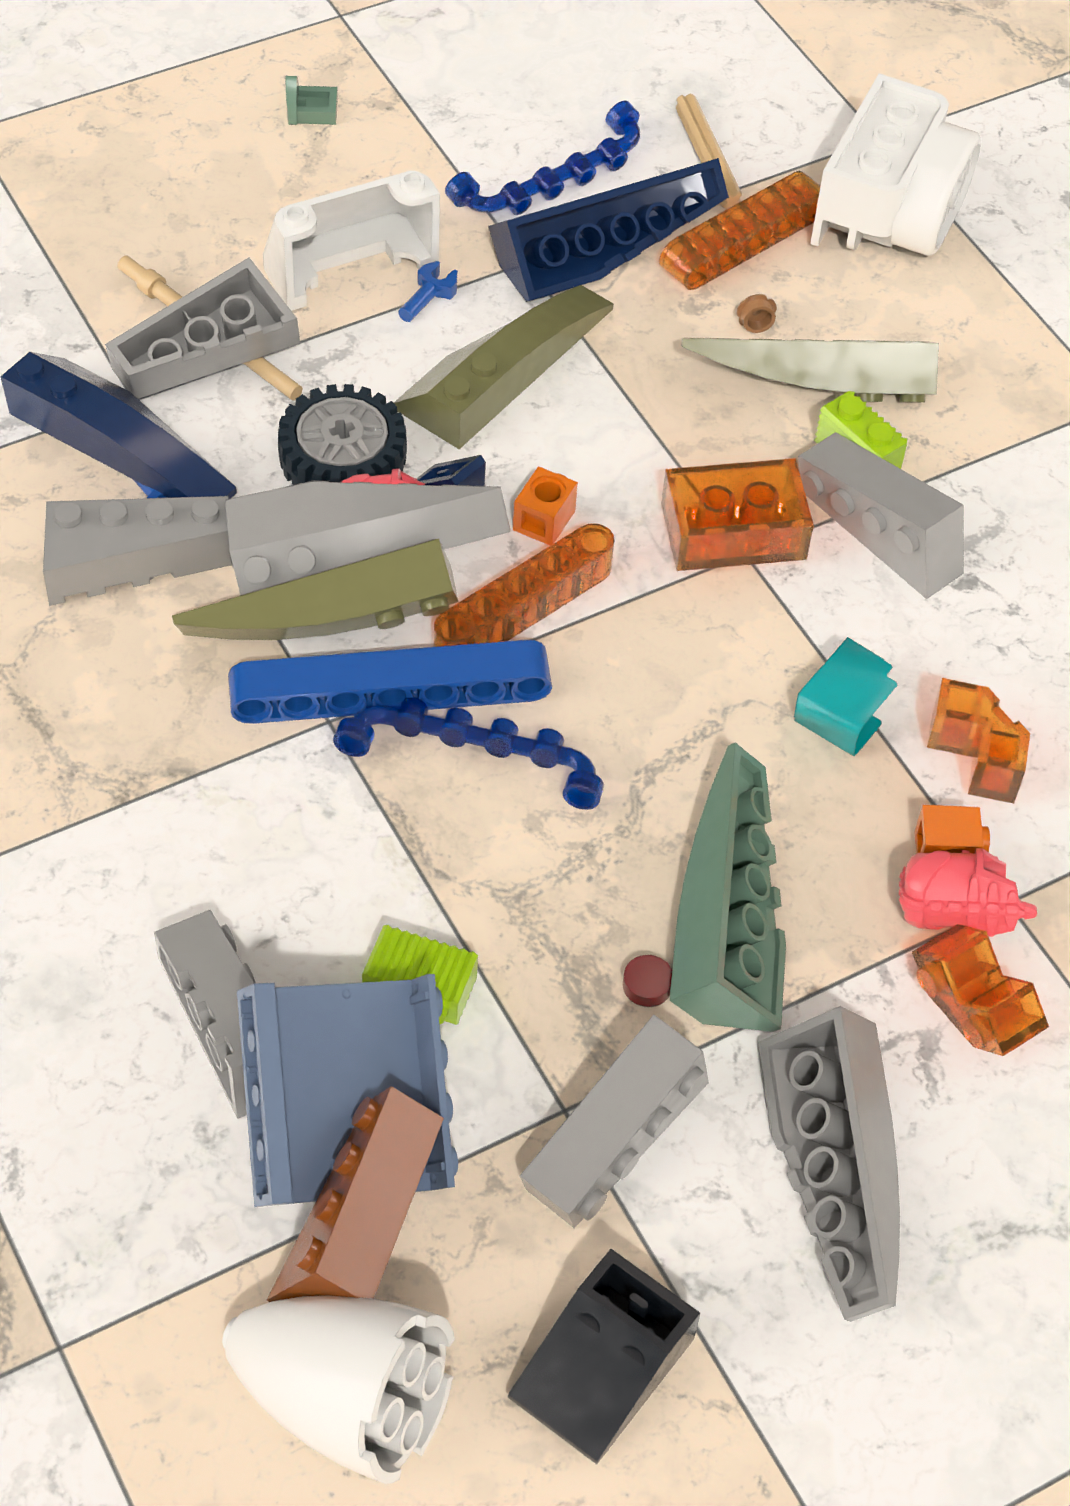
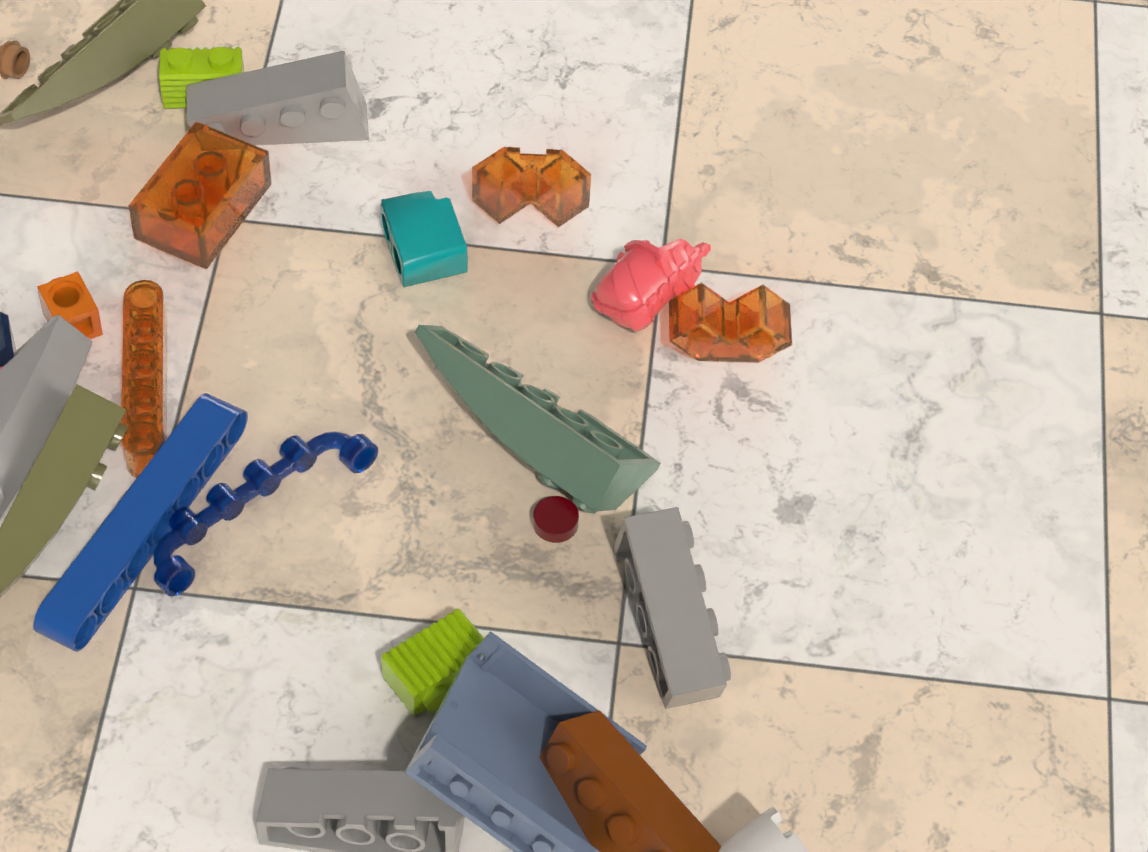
camera: 55 degrees left, 0 degrees up
black slope [508,1249,700,1465] -> none
light grey wedge [758,1006,900,1322] -> none
orange brick [915,805,990,854] -> none

